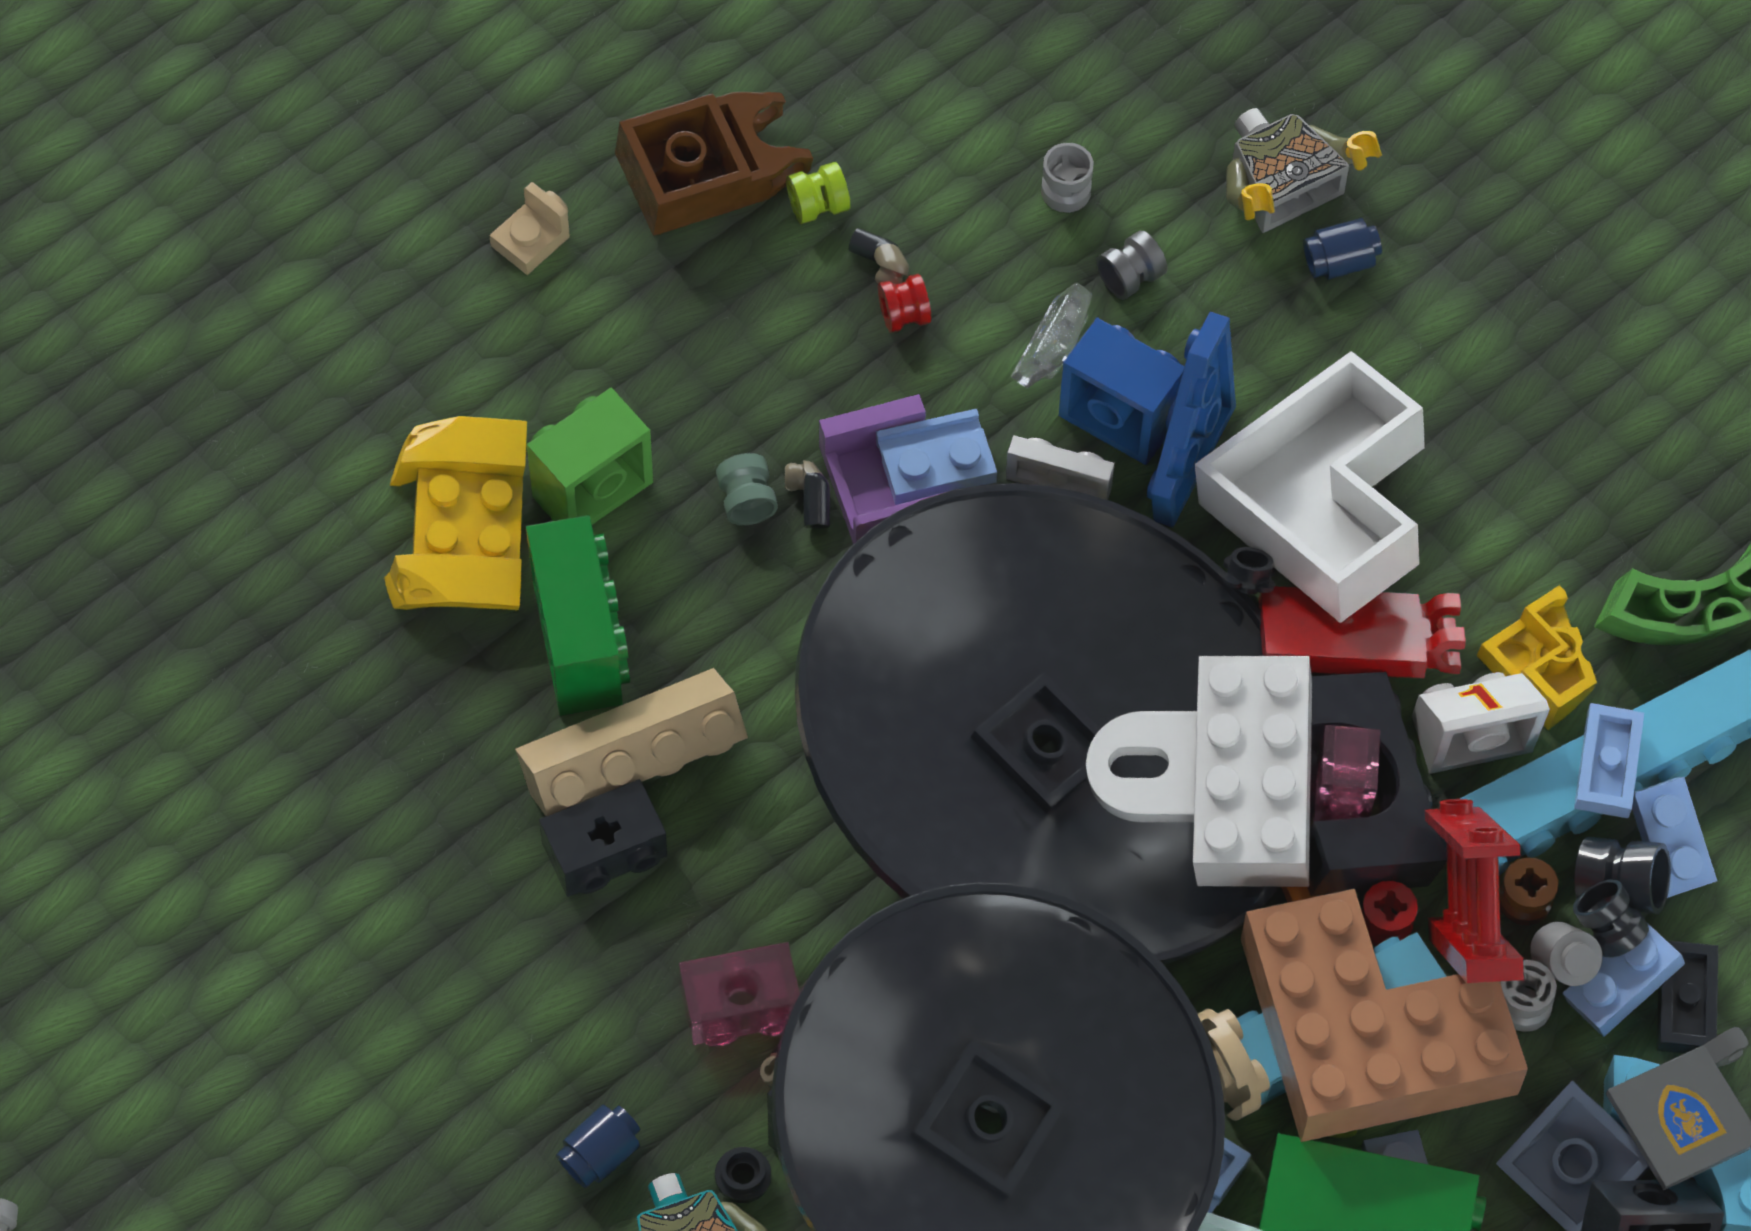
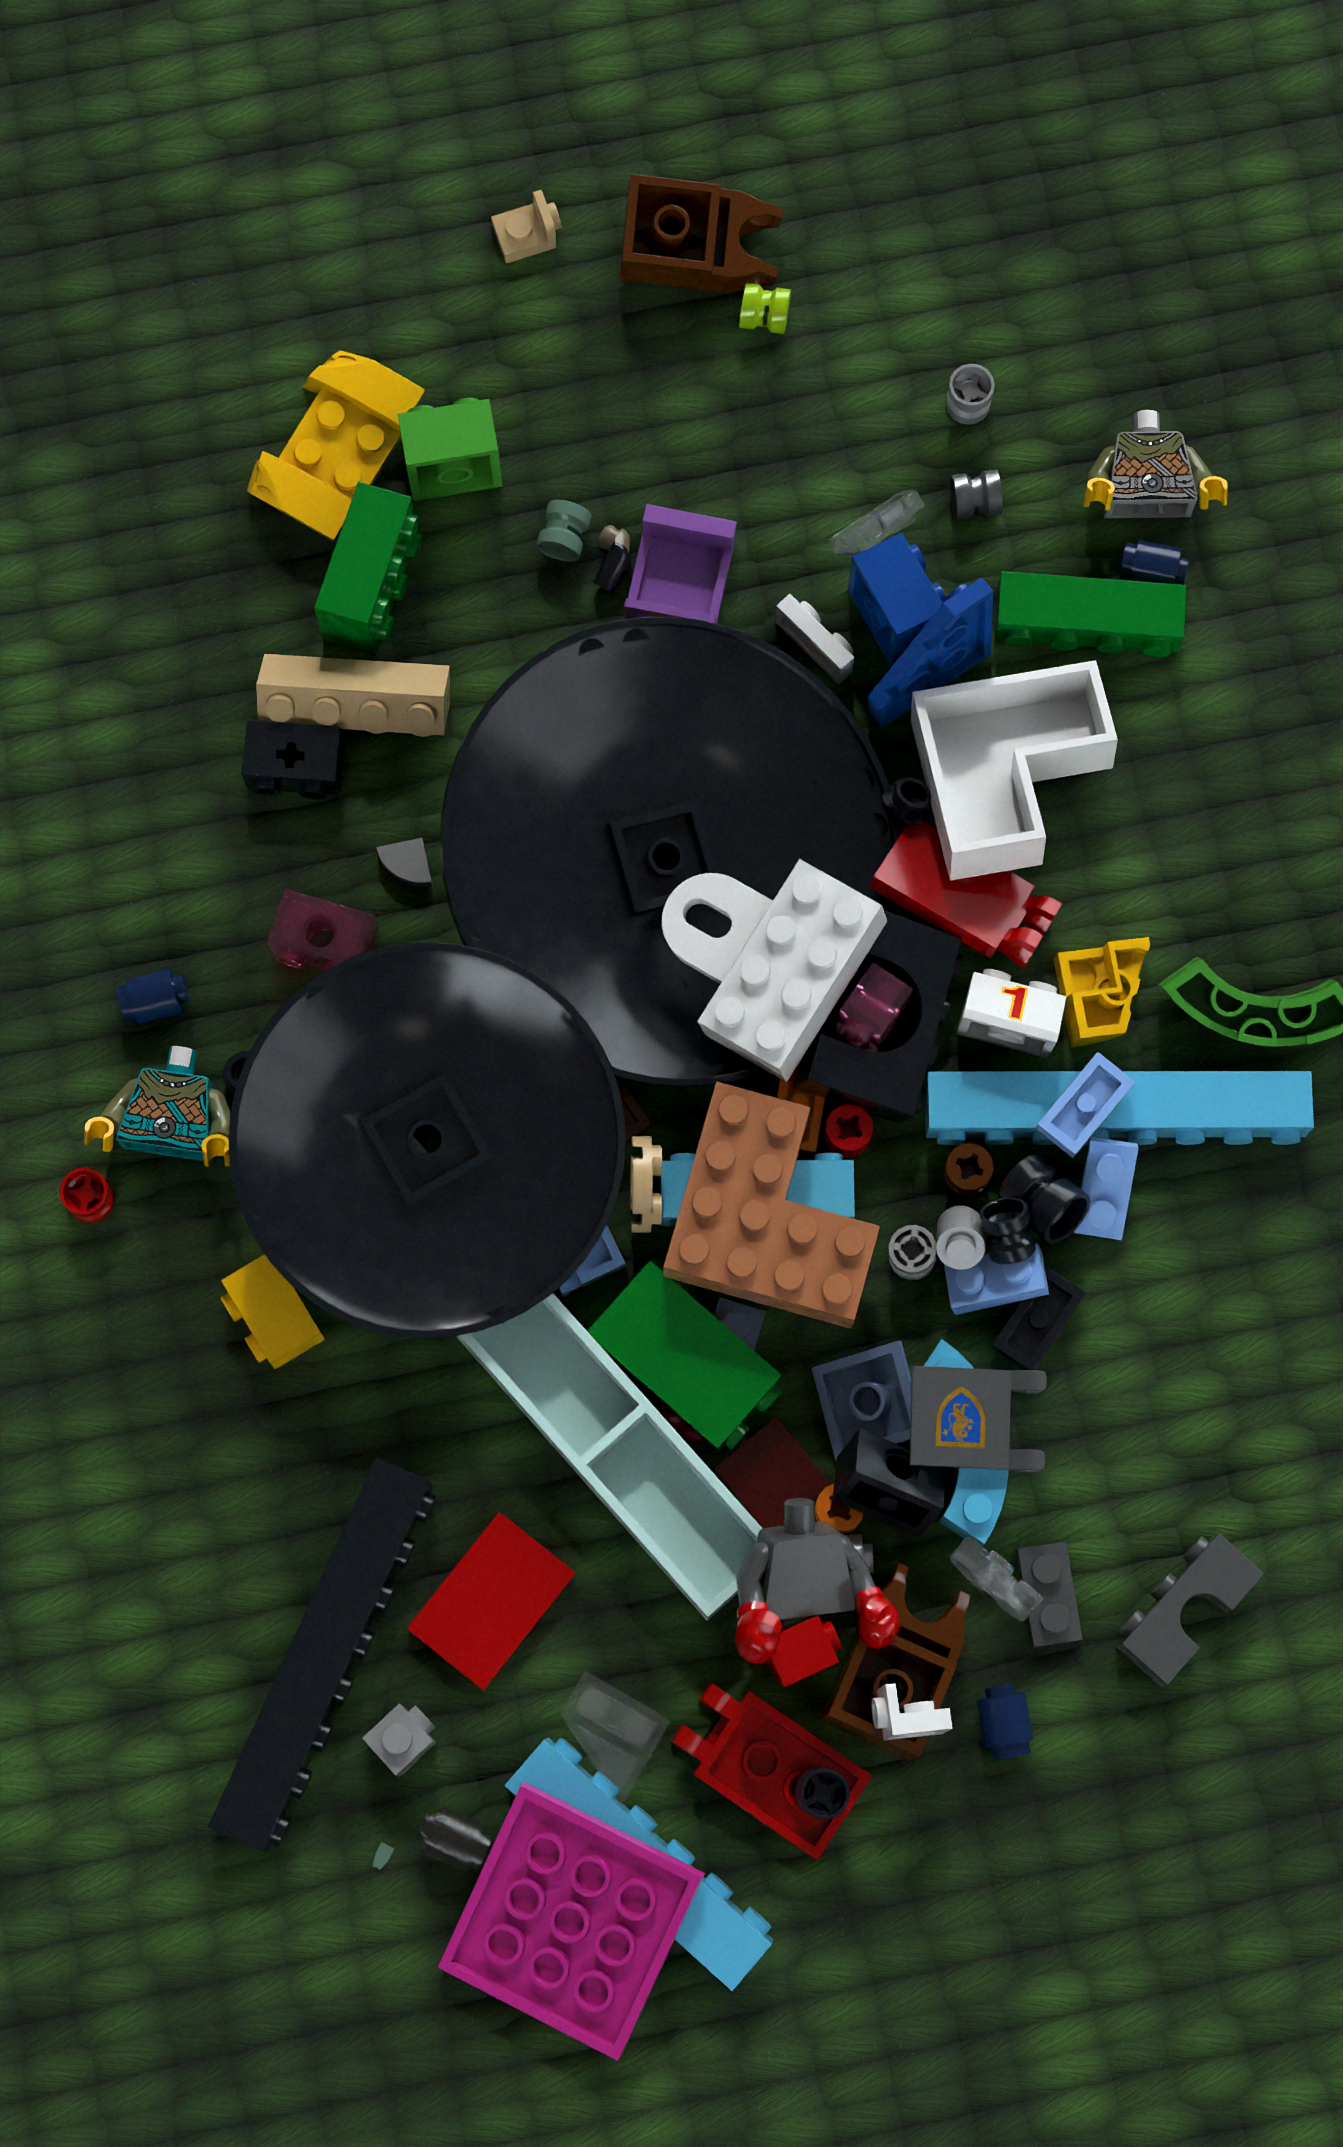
camera: 30 degrees right, 15 degrees up
arm [848,228,909,284] -> none
light blue plate [876,409,997,505] -> none
red wheel [878,273,931,333] -> none
red fence [1425,799,1524,983] -> none
none -> light grey tile [376,838,432,887]
none -> green brick [994,571,1186,657]

